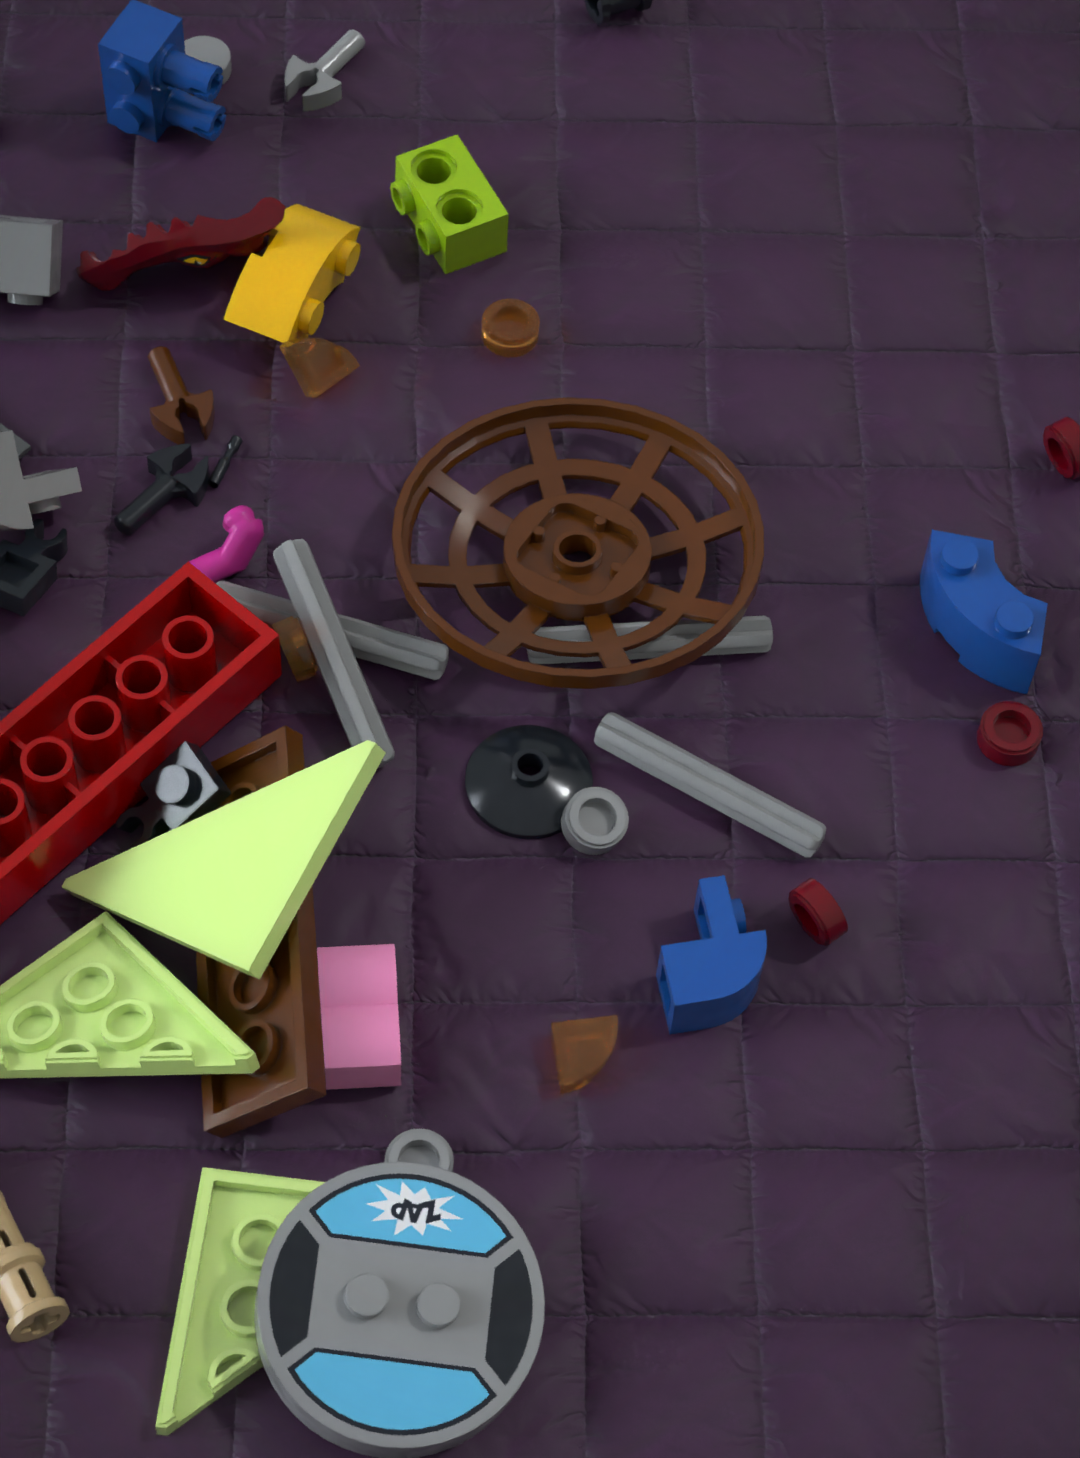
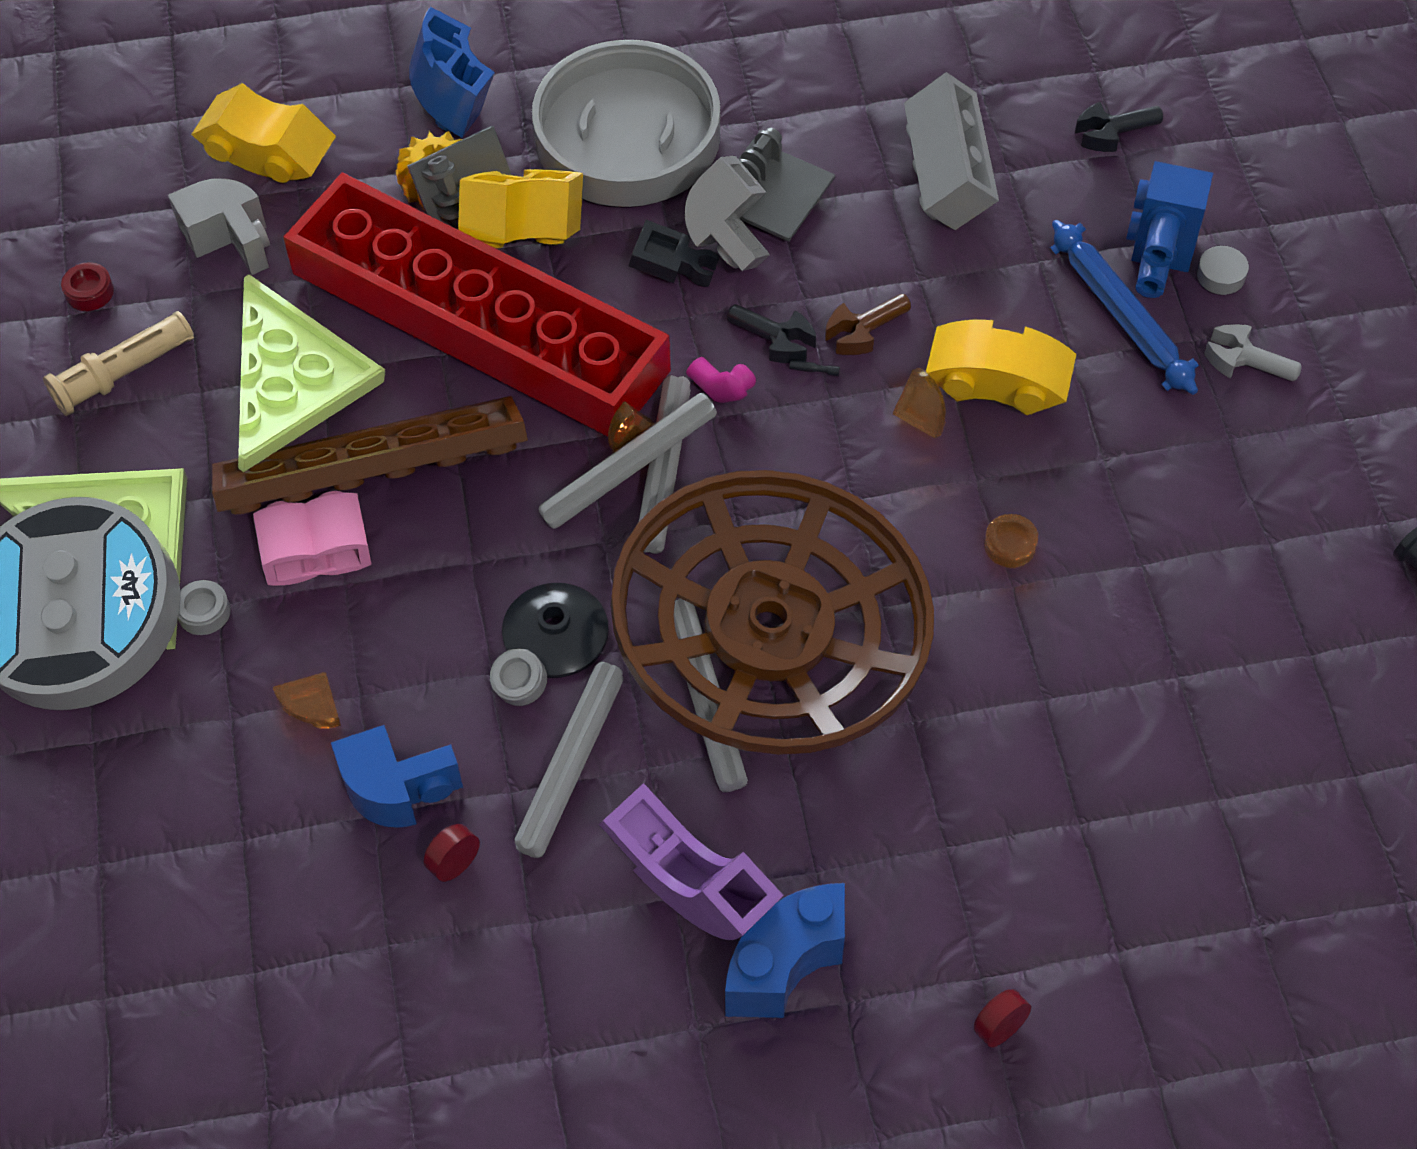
camera: 85 degrees right, 0 degrees up
yellowish green tile [61,740,386,980] -> none
dark red animal [75,197,286,292] -> none
black plate [115,741,232,848] -> none
lime brick [390,134,509,274] -> none
dark red tile [977,701,1043,766] -> none
none -> medium lavender arch [599,783,784,940]
none -> blue wheel [1050,220,1199,395]

